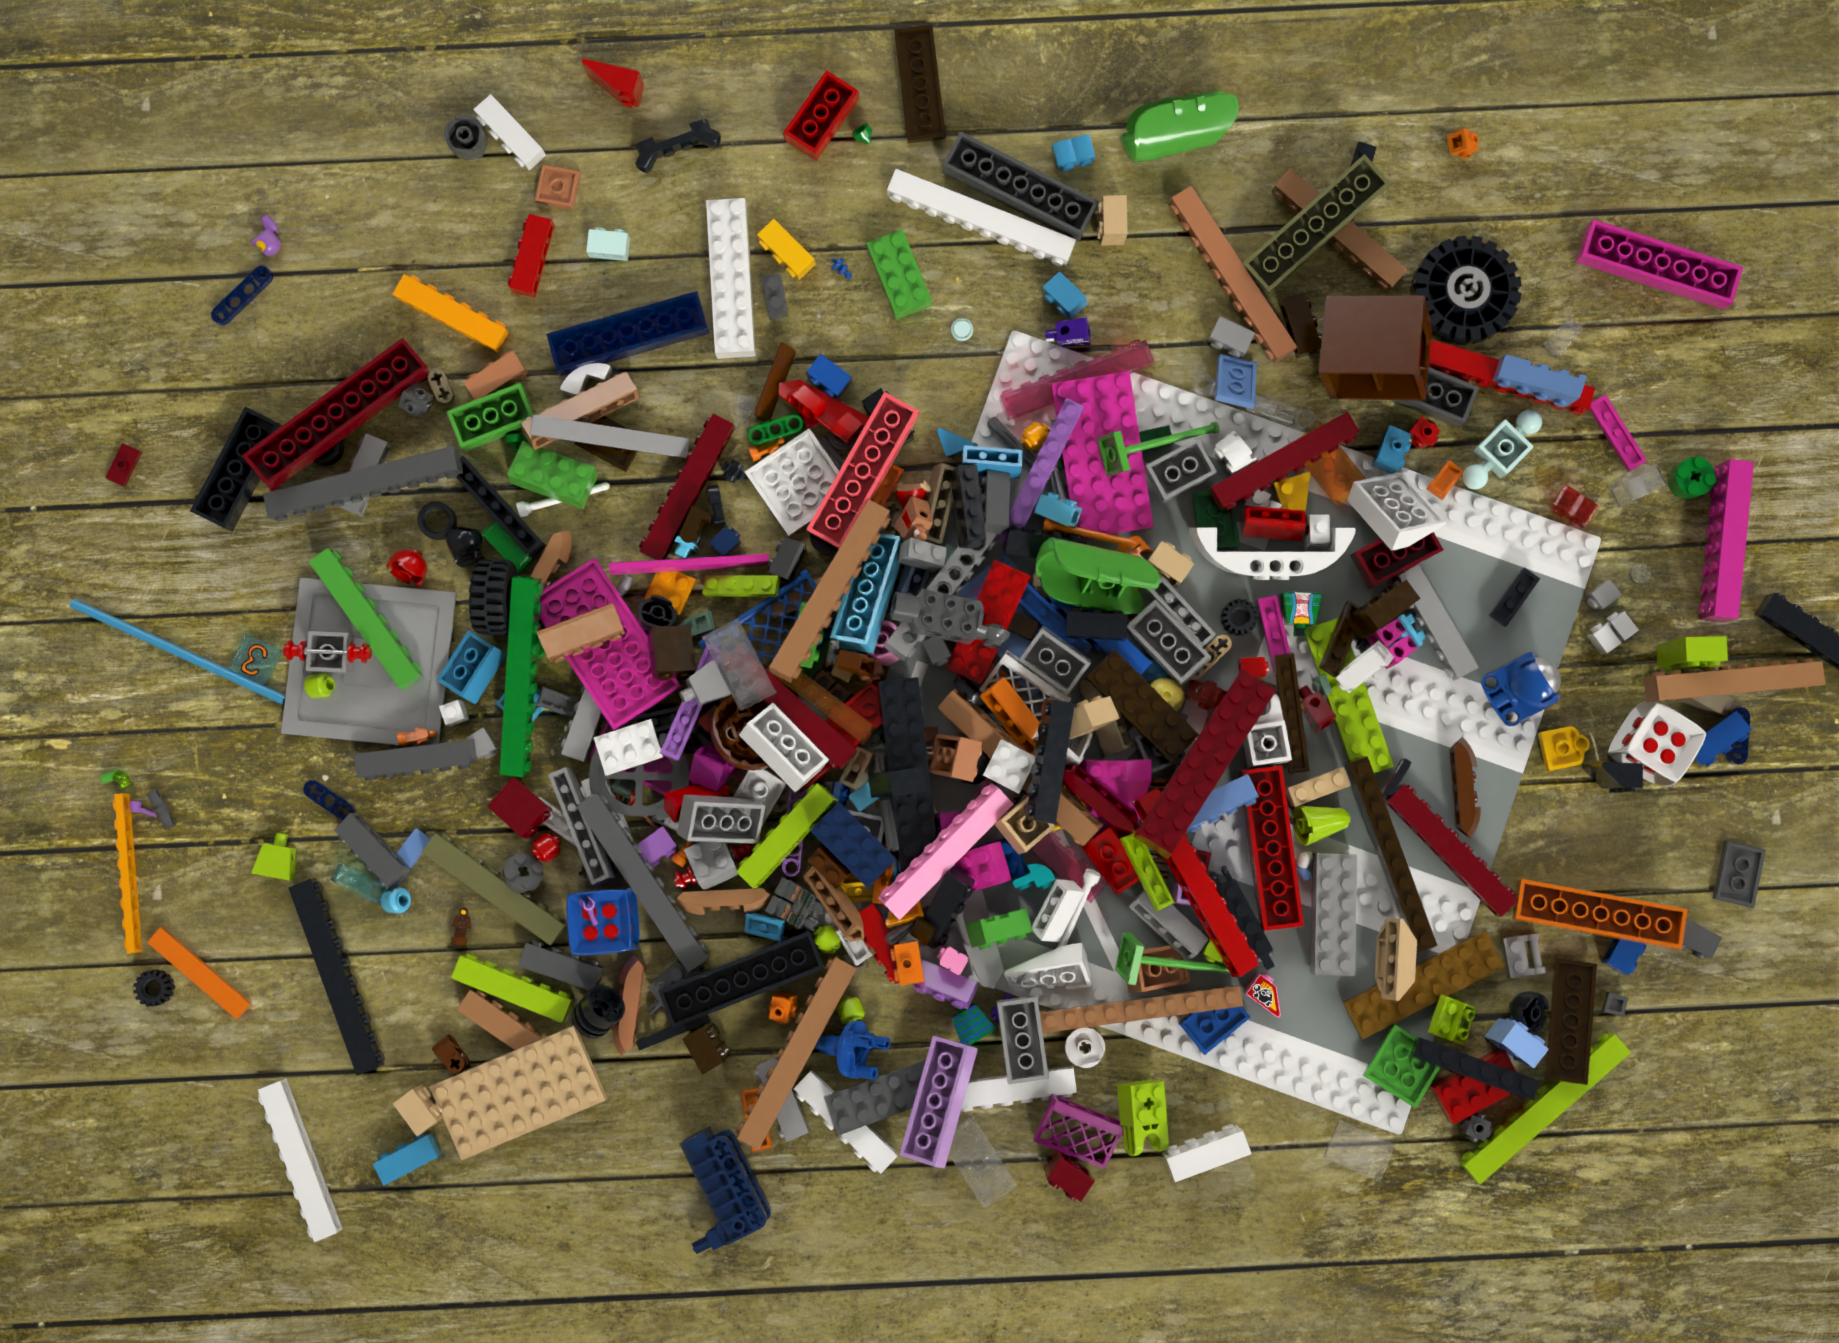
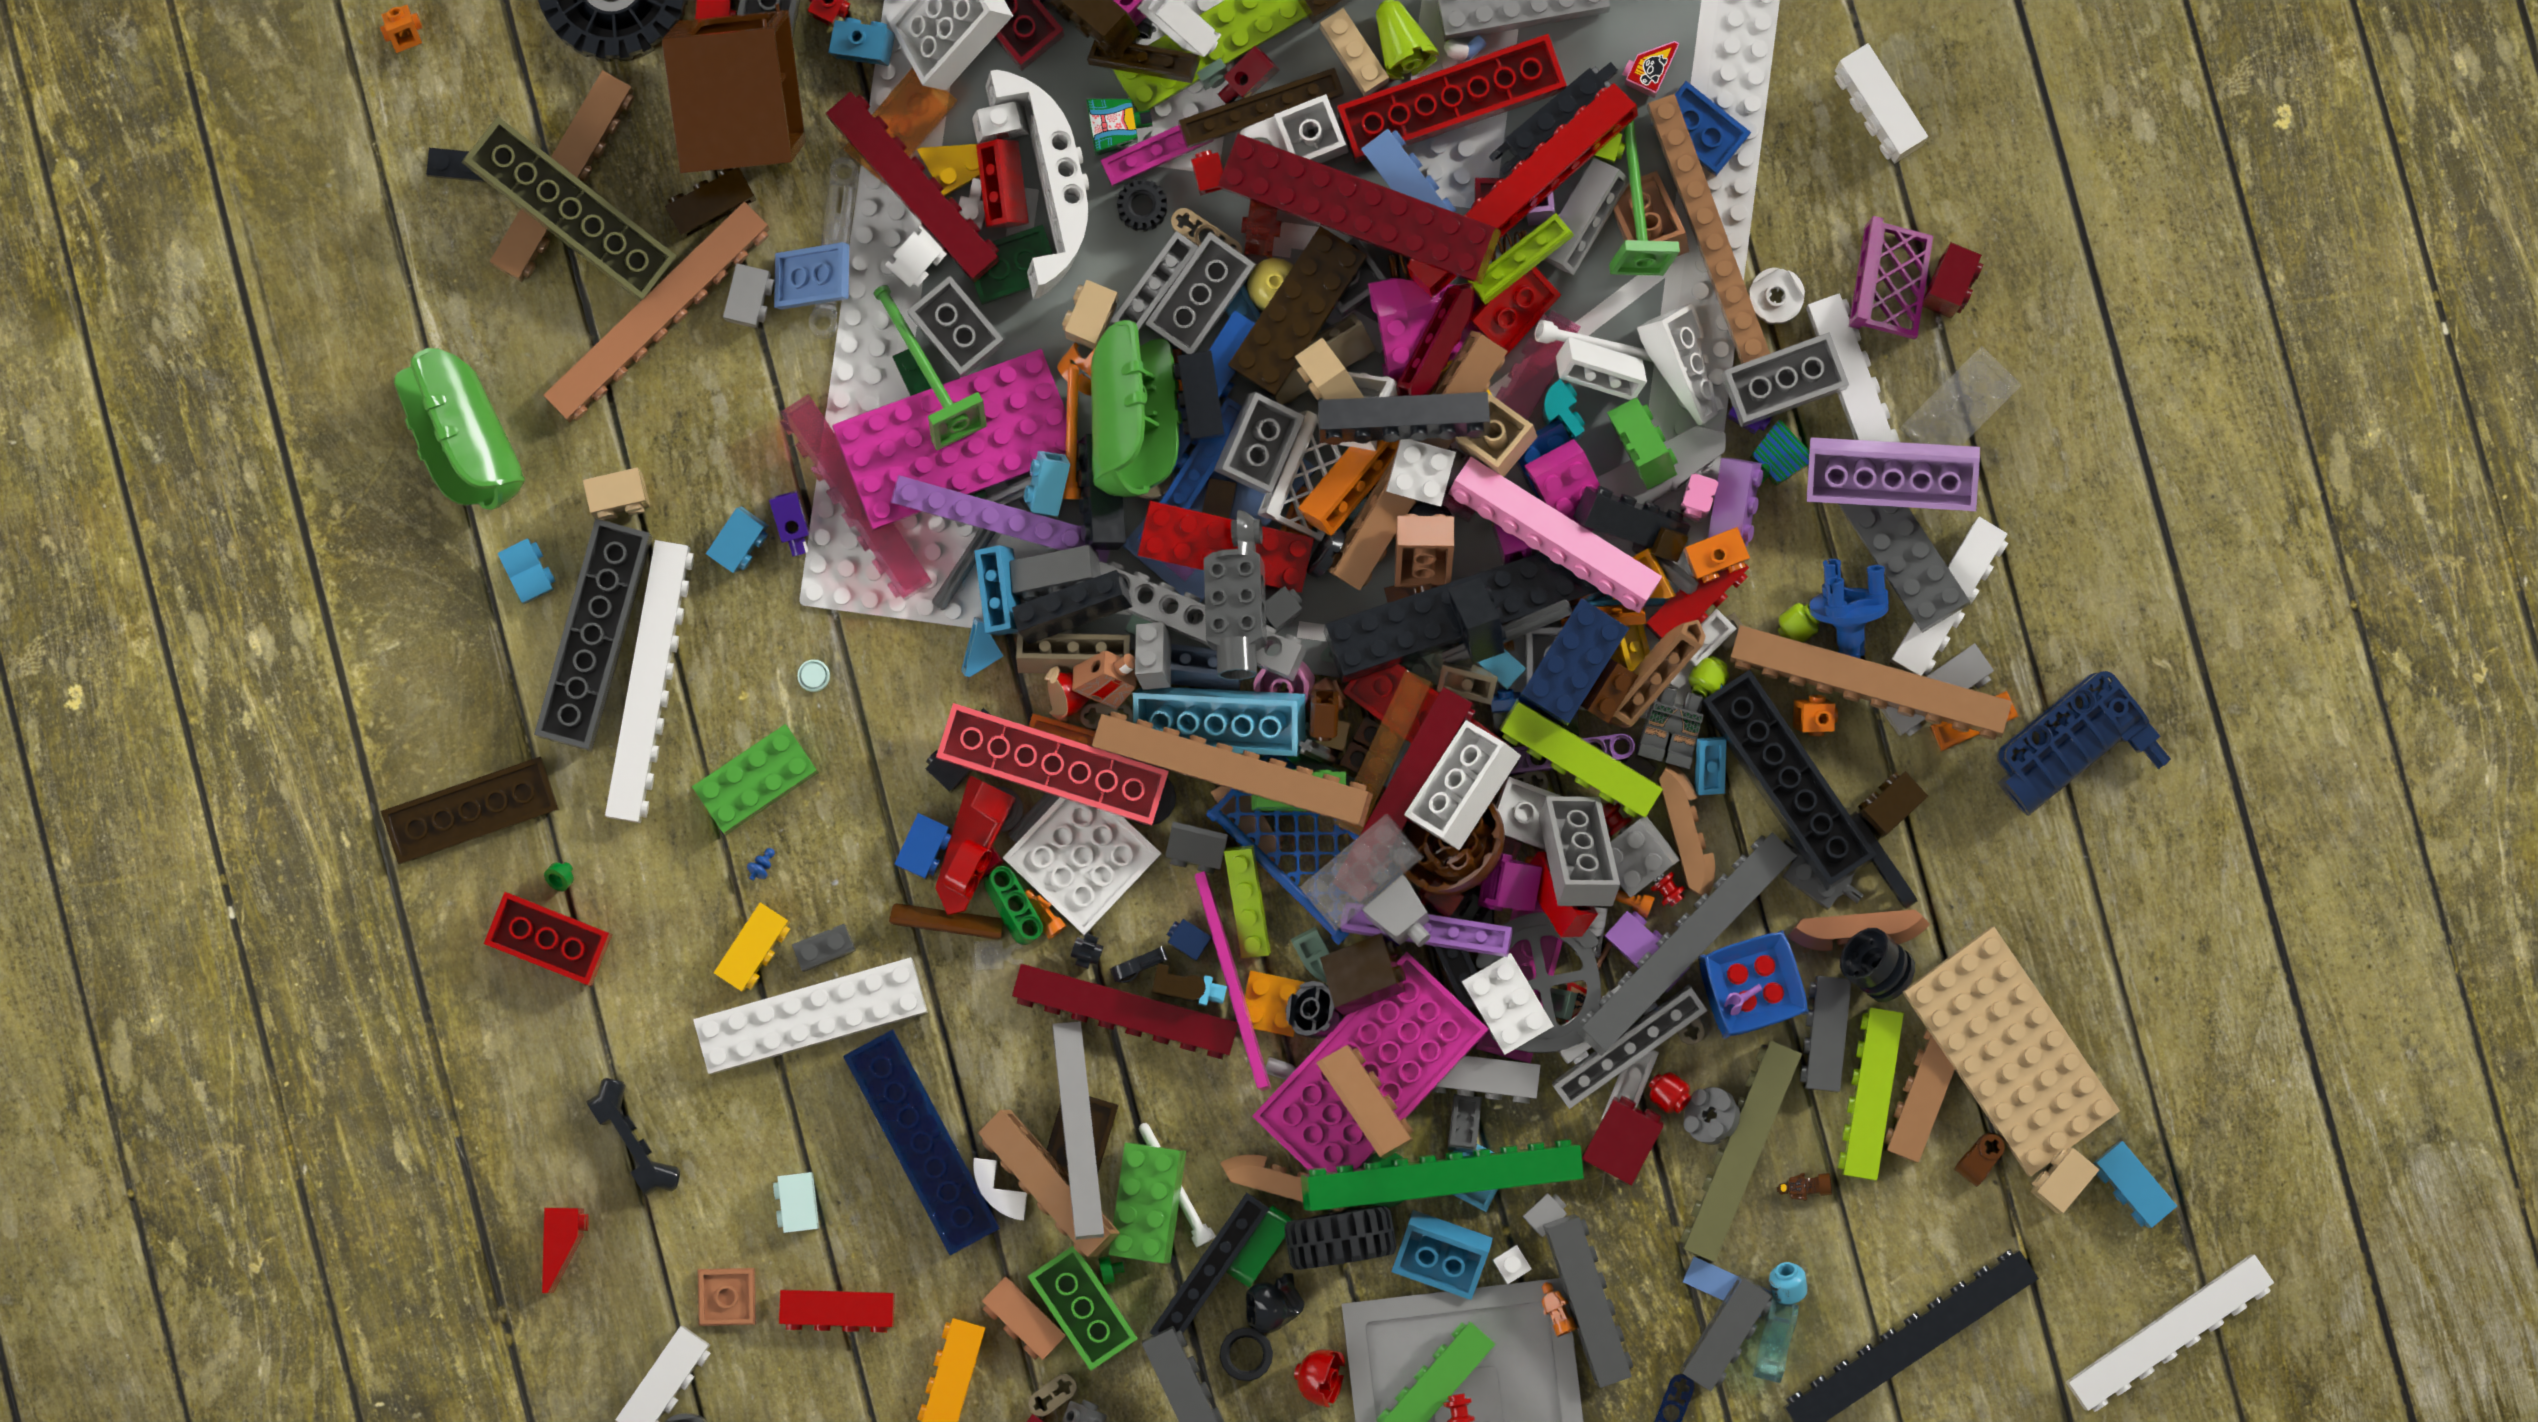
camera: 105 degrees left, 0 degrees up
light orange head [1021,422,1050,451] -> none
lime brick [1117,1079,1169,1156] -> none

